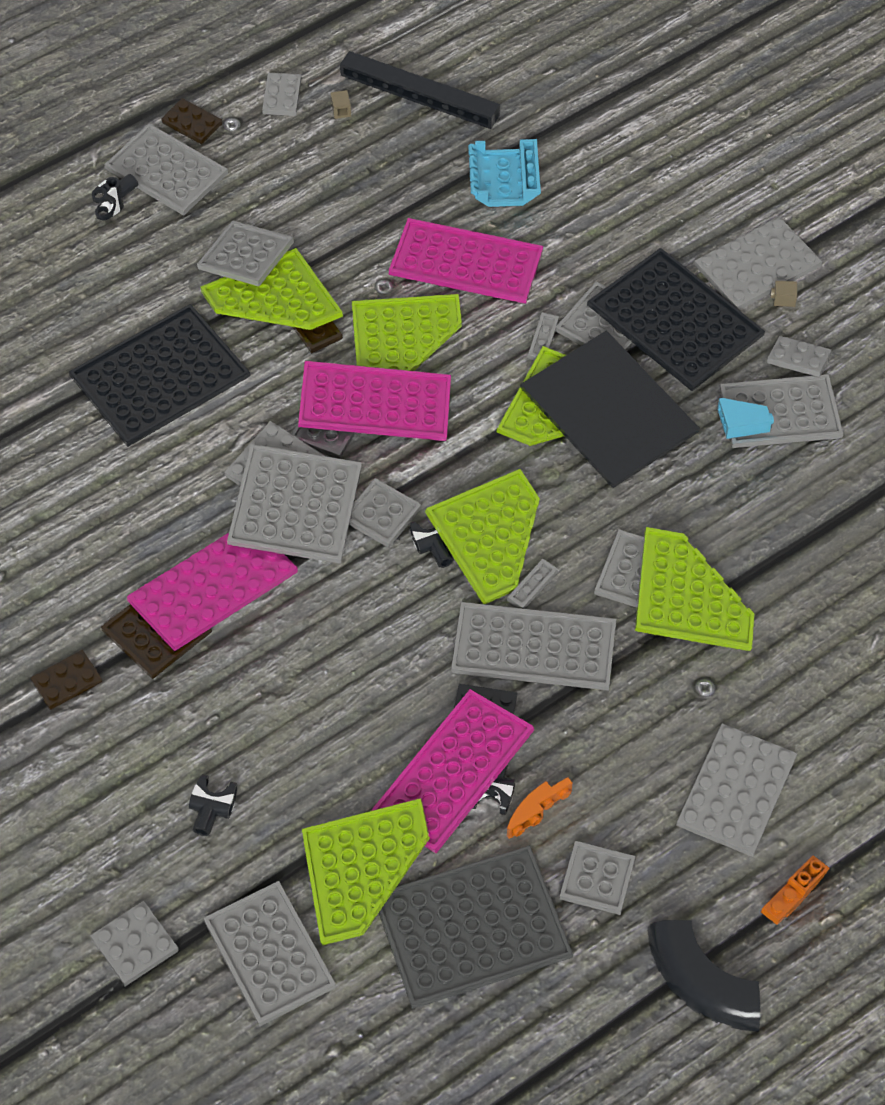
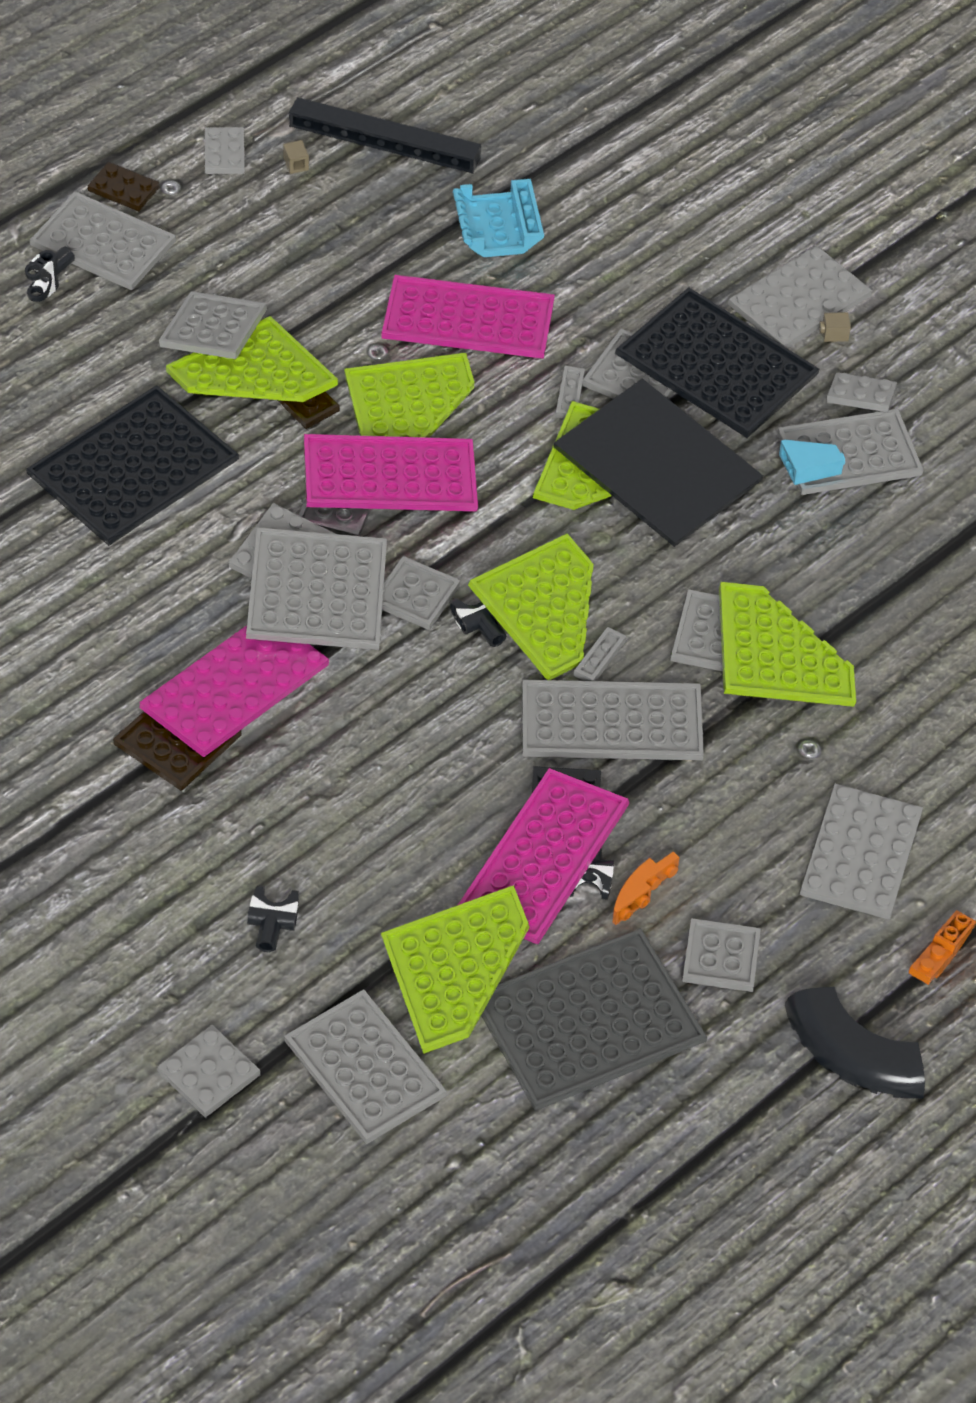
camera: 10 degrees left, 5 degrees down
dark brown plate [30,649,102,710] -> none

